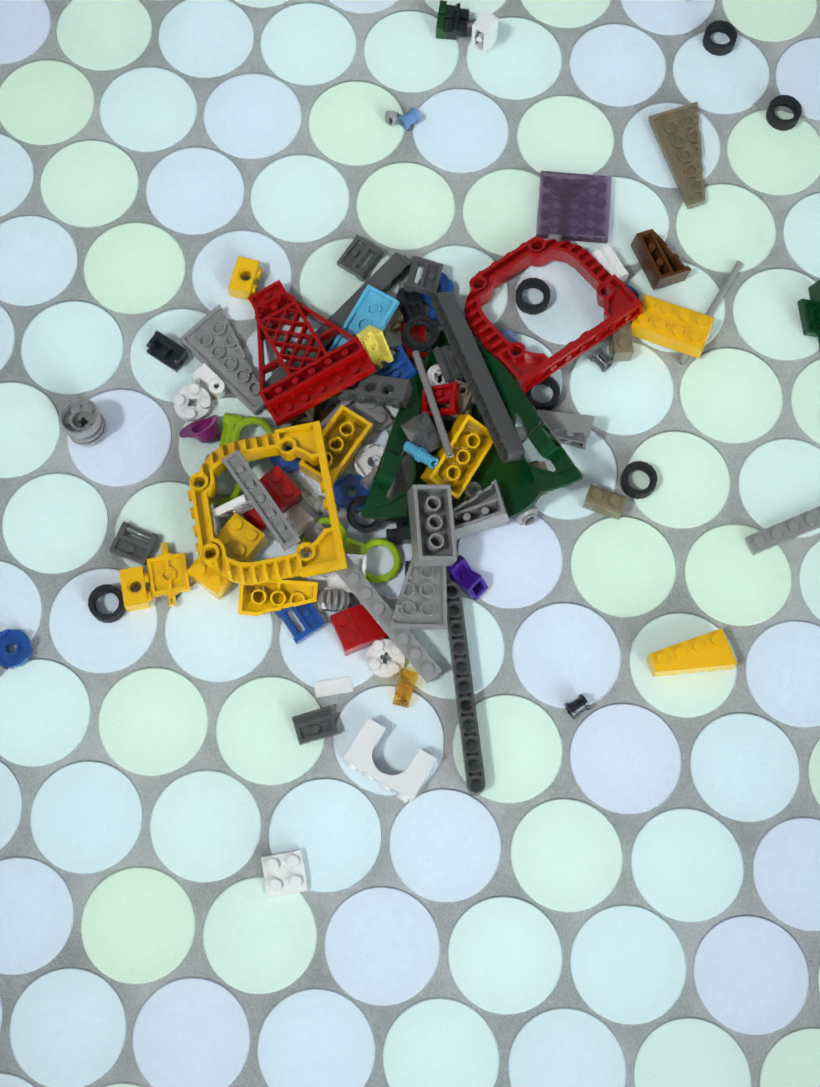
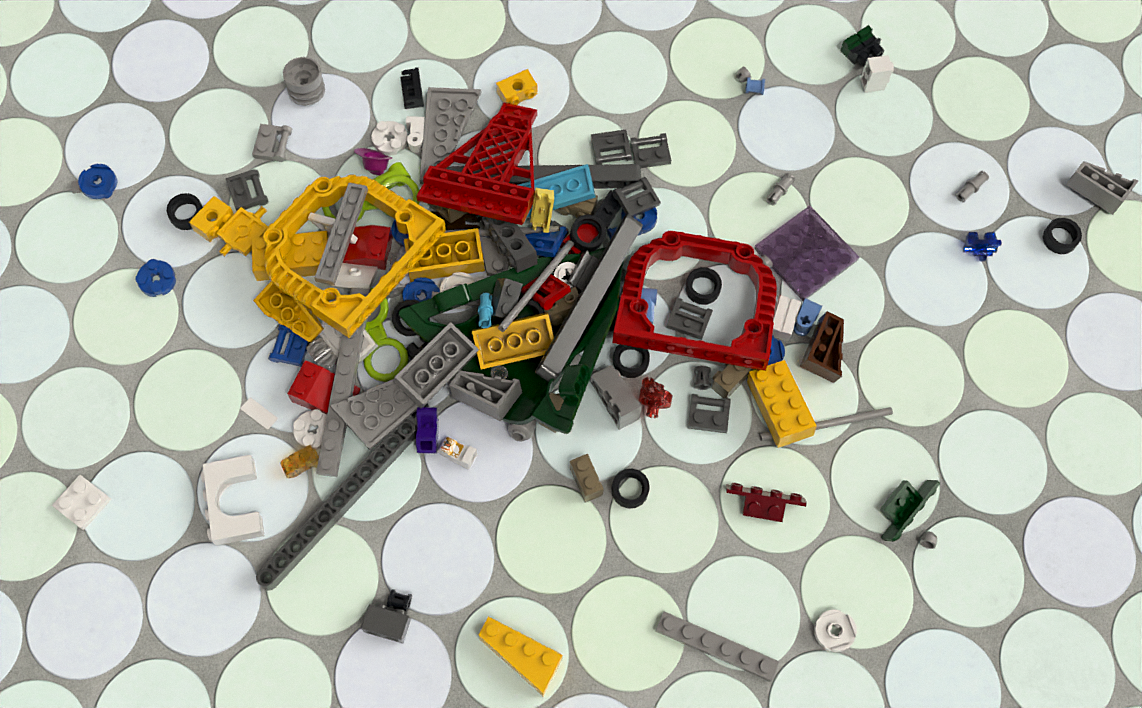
camera: 45 degrees right, 5 degrees down
dark grey plate [292,706,338,746] -> none
dark tan wing [648,101,705,209] -> none
black tyre [766,95,802,131] -> none
none -> blue plate [135,259,176,297]
none -> light grey plate [252,124,292,162]
none -> dark grey brick [361,603,411,643]
none -> white leg [437,437,477,470]
none -> dark grey plate [630,133,672,168]
none -> clear red pin [638,377,673,418]
none -> dark grey plate [666,297,713,340]
none -> dark grey plate [688,394,731,434]
none -> dark red bracket [726,483,807,522]
none -> light grey pin [766,173,795,206]
none -> medium blue piece [793,298,822,336]
none -> light grey pin [956,170,989,202]
none -> clear blue hips [963,232,1002,262]

